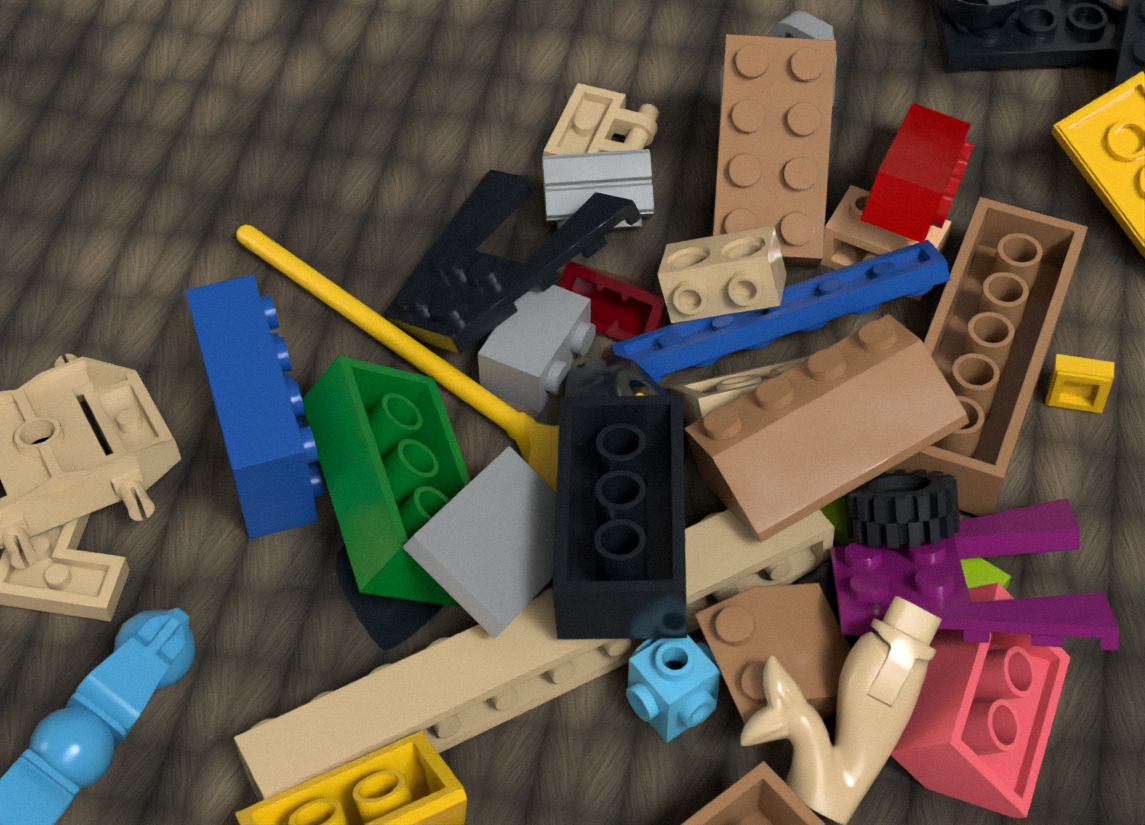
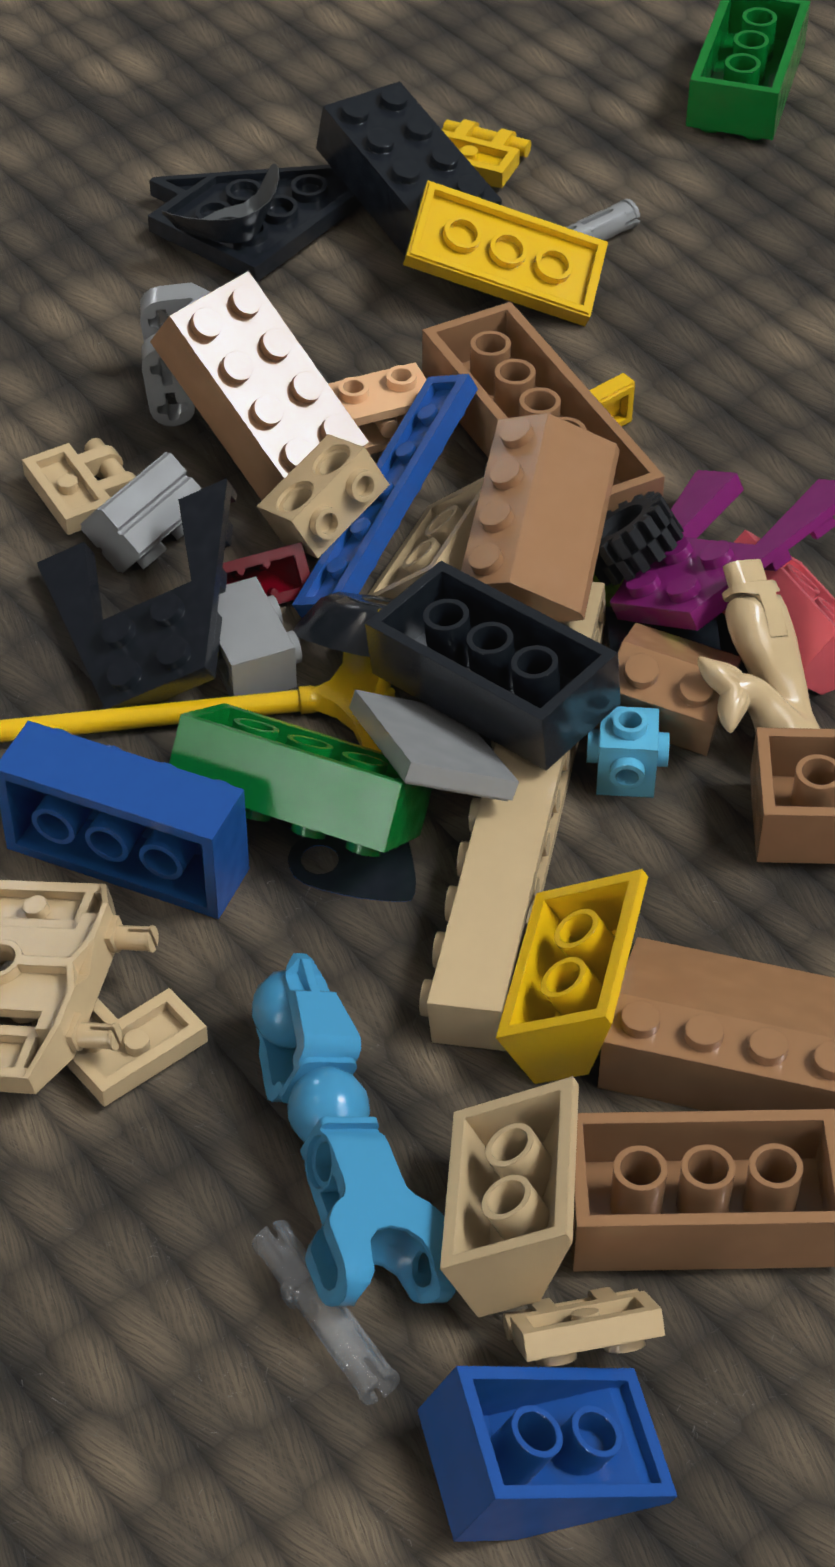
camera: 50 degrees left, 5 degrees down
red brick [860,102,975,244] -> none

